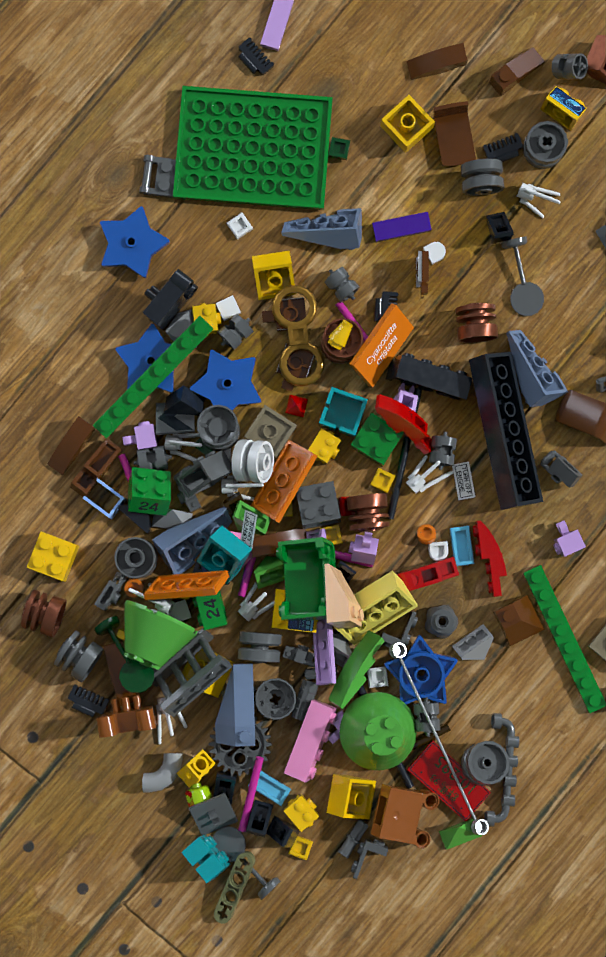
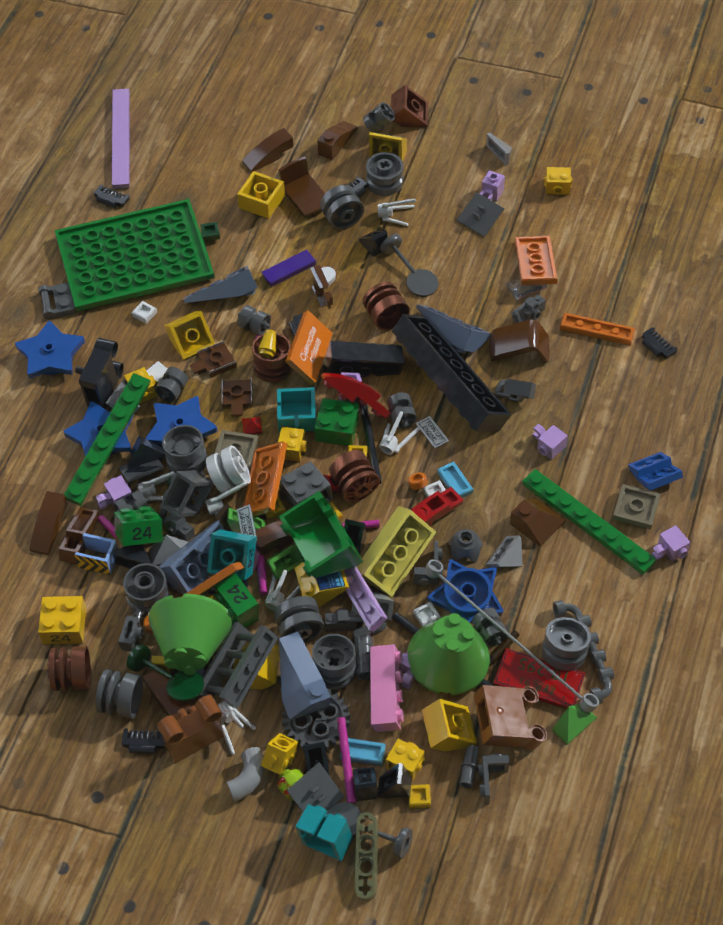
camera: 20 degrees left, 30 degrees down
pearl gold bar [272,285,325,386] -> none
light nougat slope [325,564,364,629] -> none
bright green slope [328,630,385,709] -> none
lavender brick [349,532,379,565] -> none
red slope [472,520,507,597] -> none

